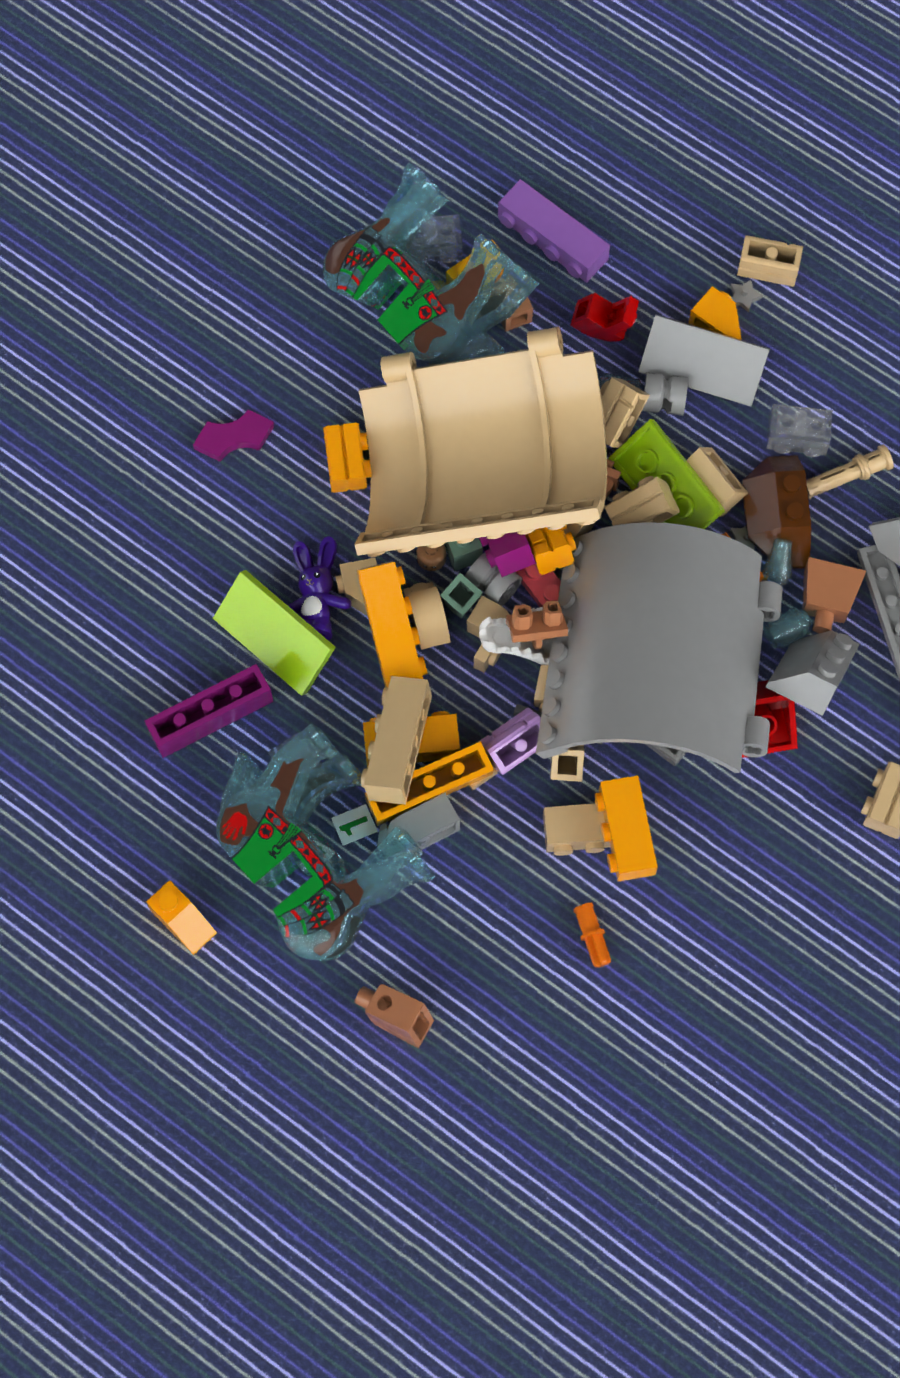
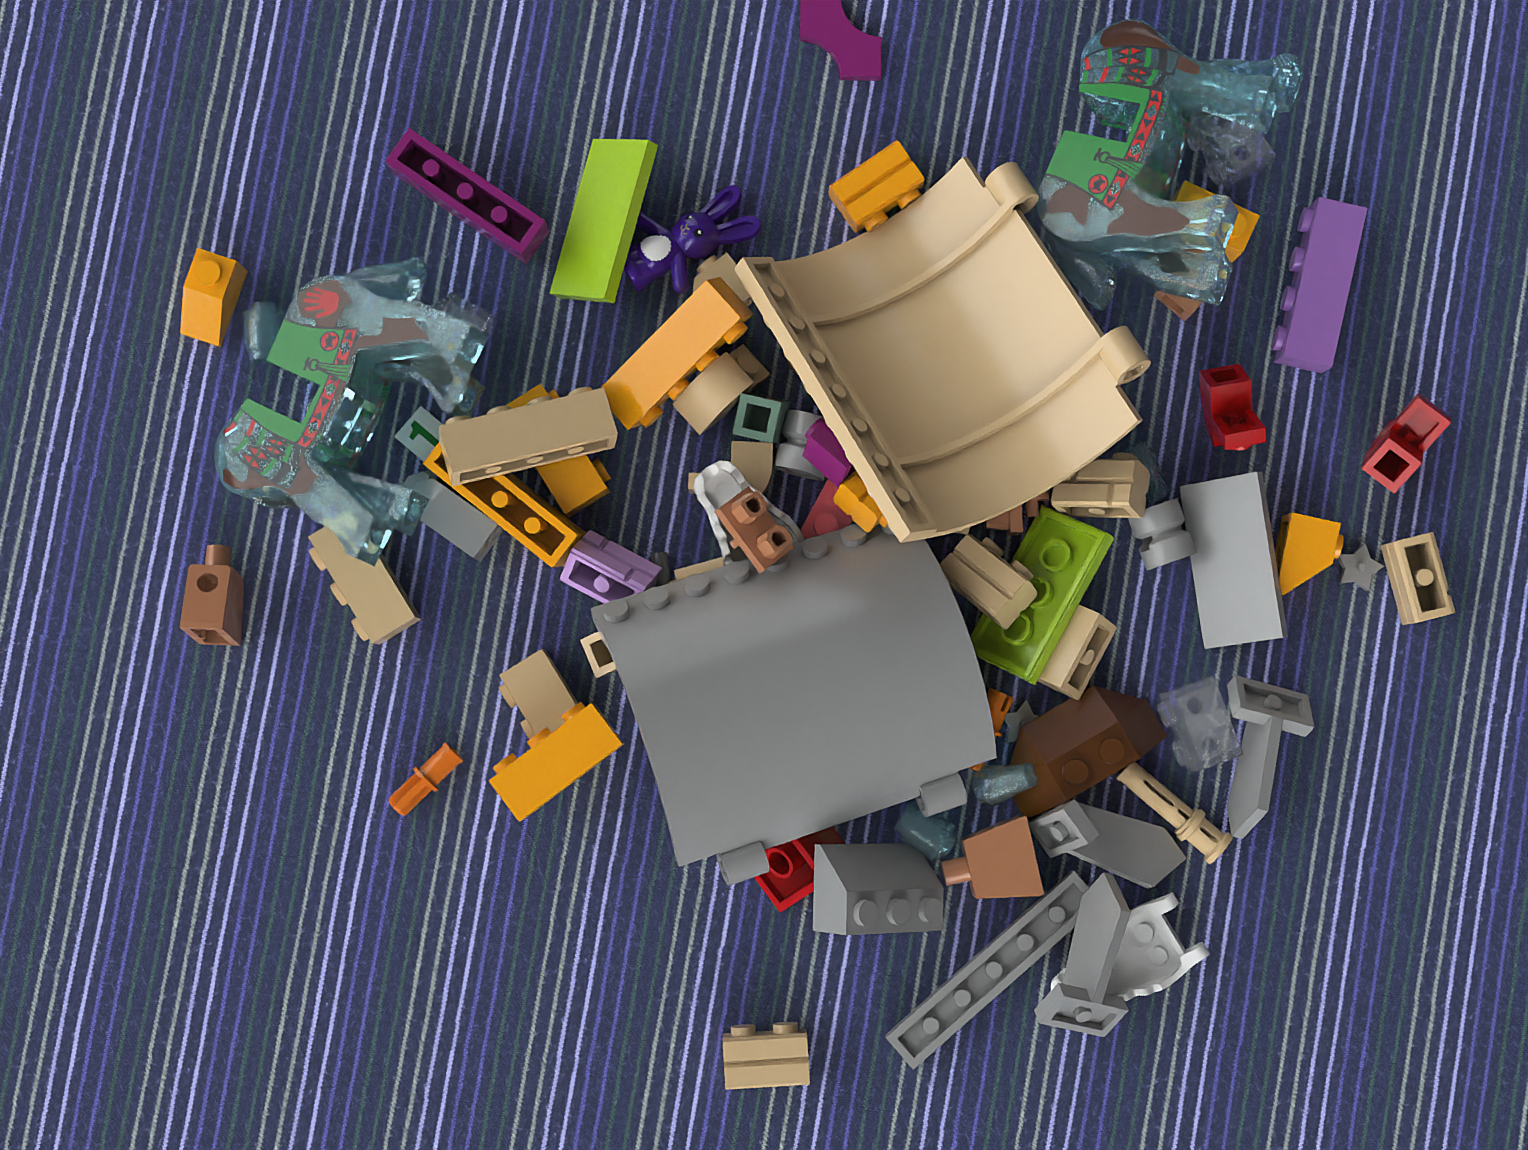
camera: 60 degrees right, 15 degrees up
none -> clear light blue brick [243,302,285,364]
none -> tan brick [308,511,421,645]
none -> light grey piece [1028,800,1187,889]
none -> light grey piece [1227,675,1314,839]
none -> red brick [1361,393,1452,494]

